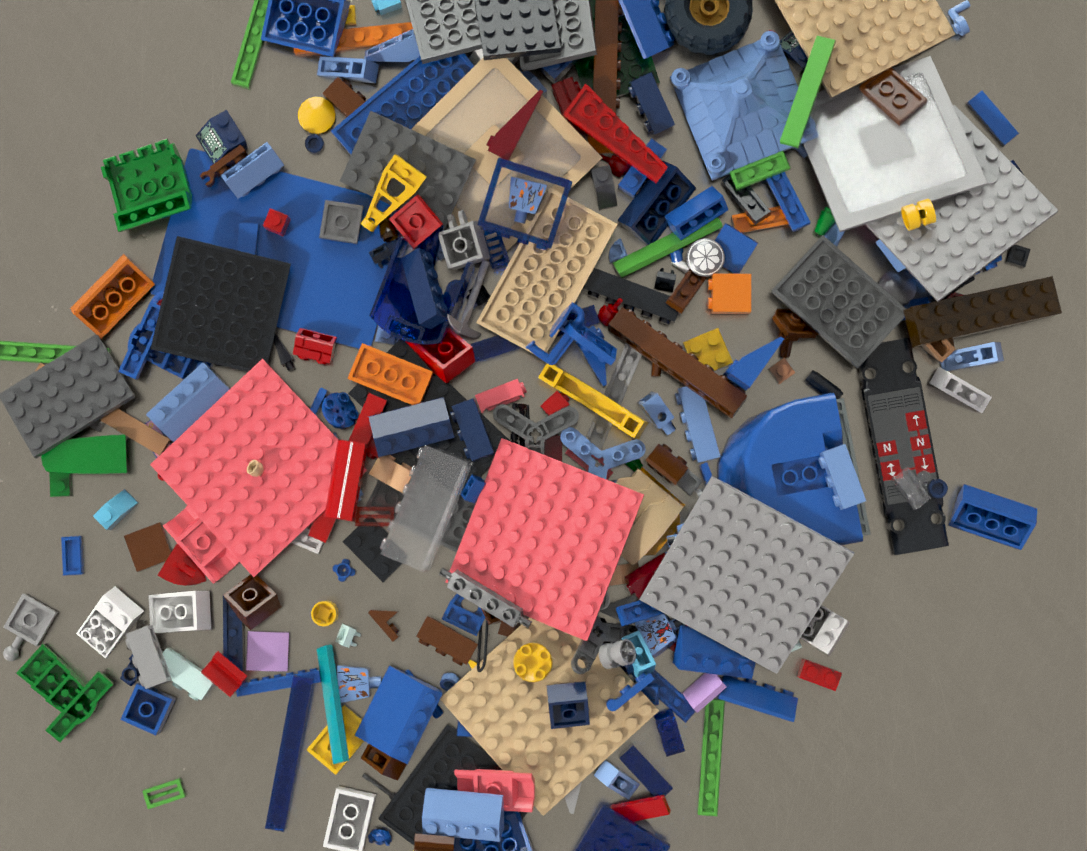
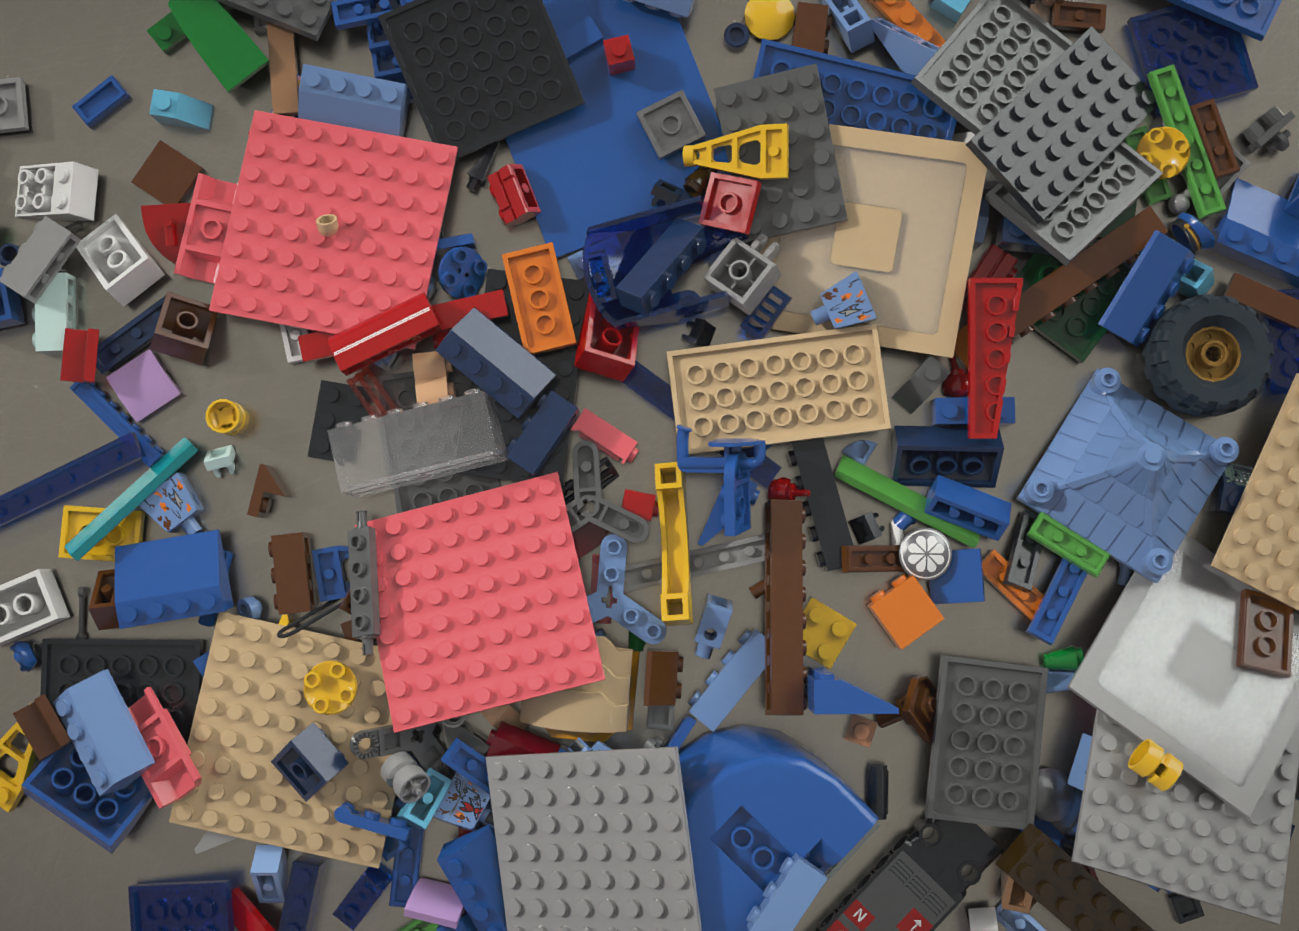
camera: 55 degrees right, 0 degrees up
blue plate [333,559,355,582] -> none
light grey piece [447,260,489,338] -> none
blue piece [460,474,486,503] -> none
clear blue window [477,157,573,251] -> none
dark red slope [486,90,544,161] -> none
dark blue brick [628,72,675,135] -> none
bright green tile [780,36,836,148] -> none

